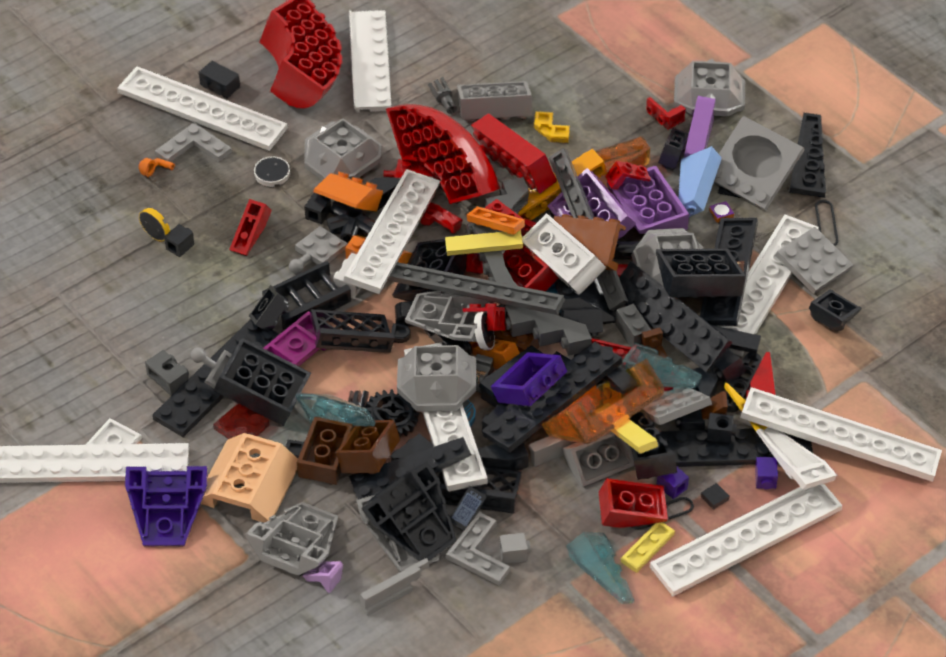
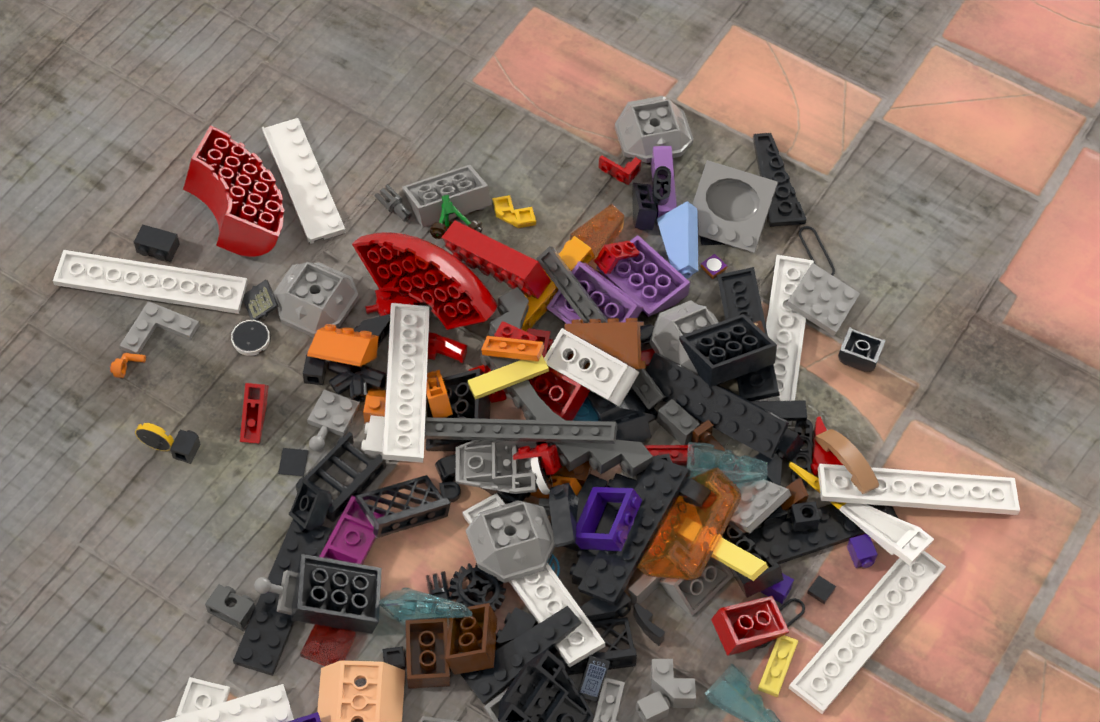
camera: 20 degrees left, 10 degrees up
none -> piece [243,279,279,321]
none -> black sticker [278,448,308,476]
none -> orange slope [426,370,453,418]
none -> plant [429,195,483,239]
none -> black slope [549,483,578,547]
none -> black slope [633,602,665,646]
none -> light grey brick [650,659,696,708]
none -> black beam [652,166,671,206]
none -> medium nougat slope [815,429,879,494]

